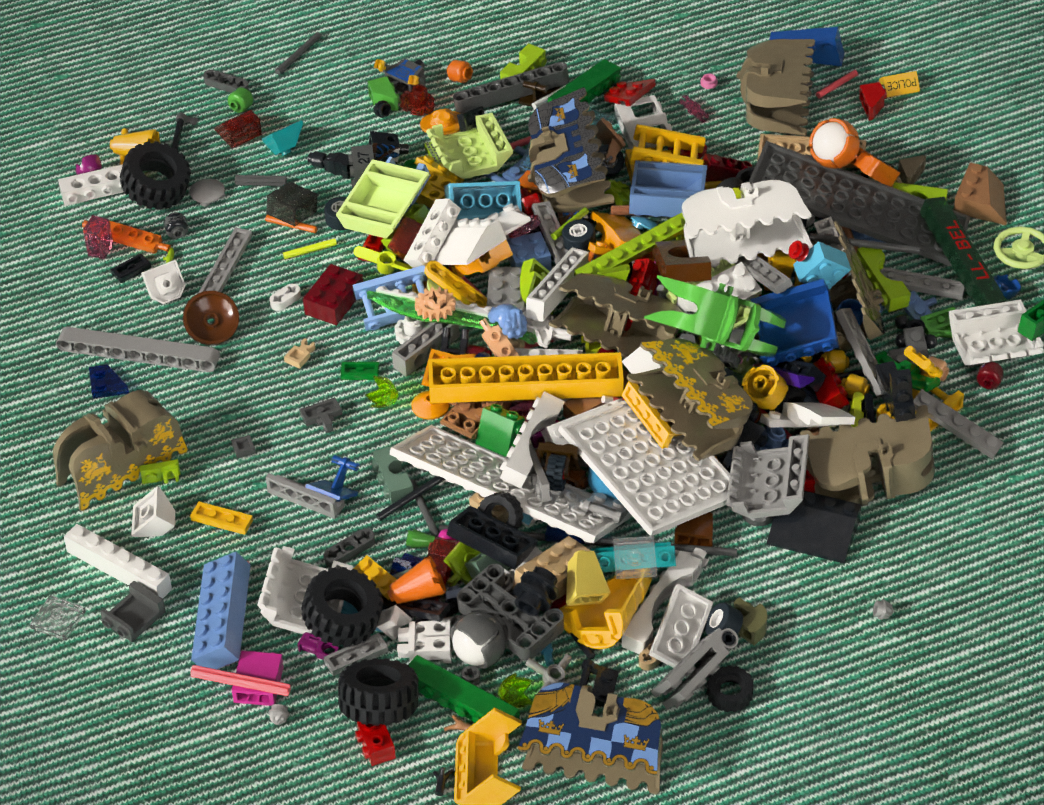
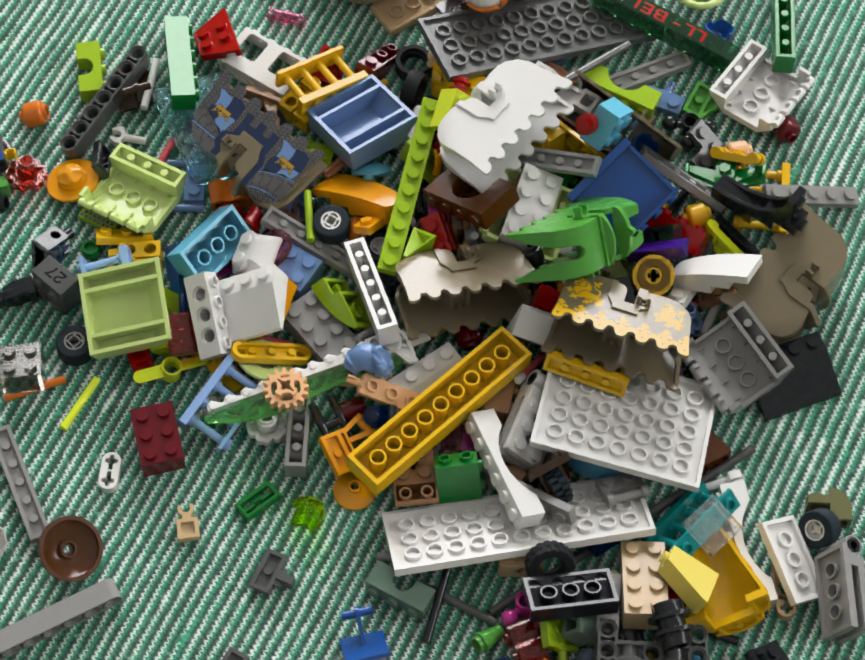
camera: 45 degrees left, 15 degrees up
none -> white bar [109,126,148,147]

